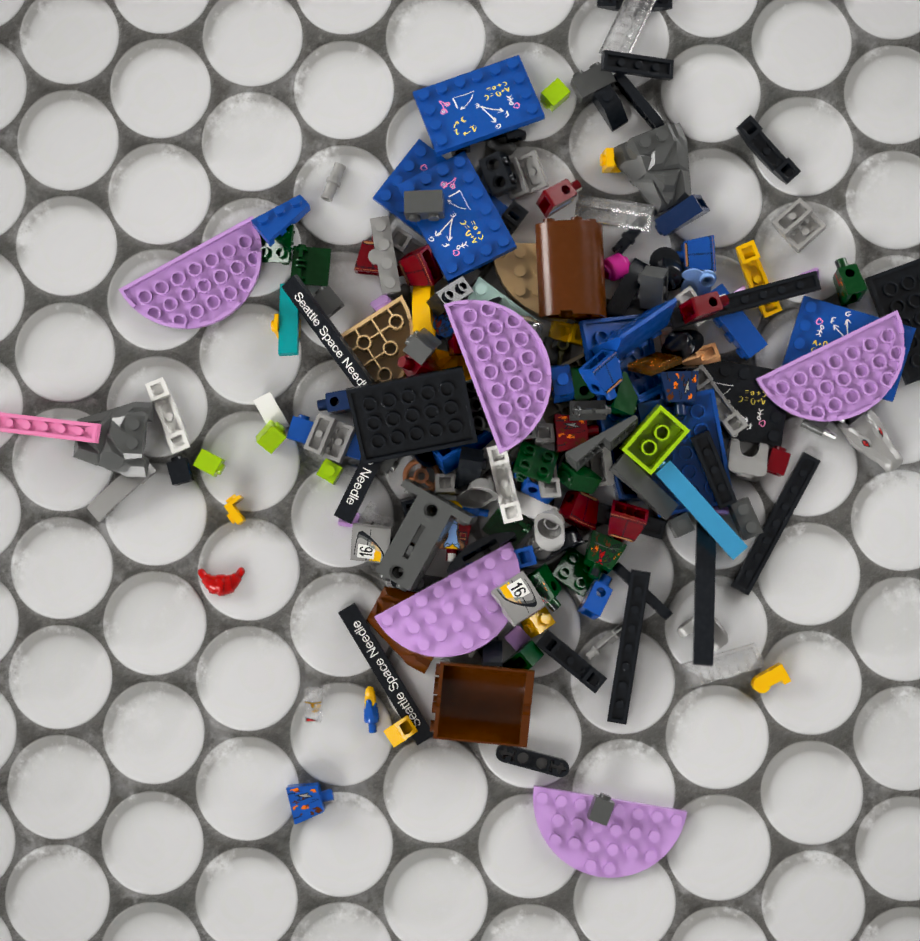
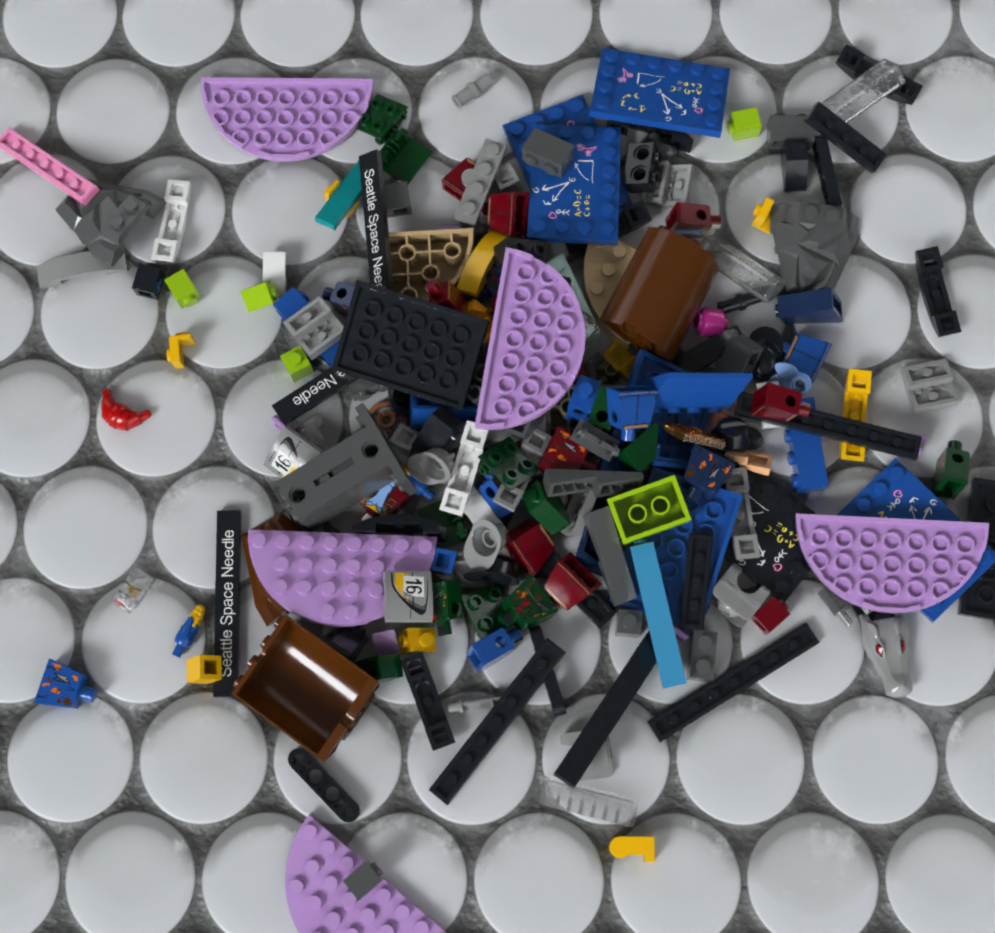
camera: 35 degrees right, 10 degrees down
blue wing [251,195,311,247] -> none
dark grey brick [403,328,442,365] -> none

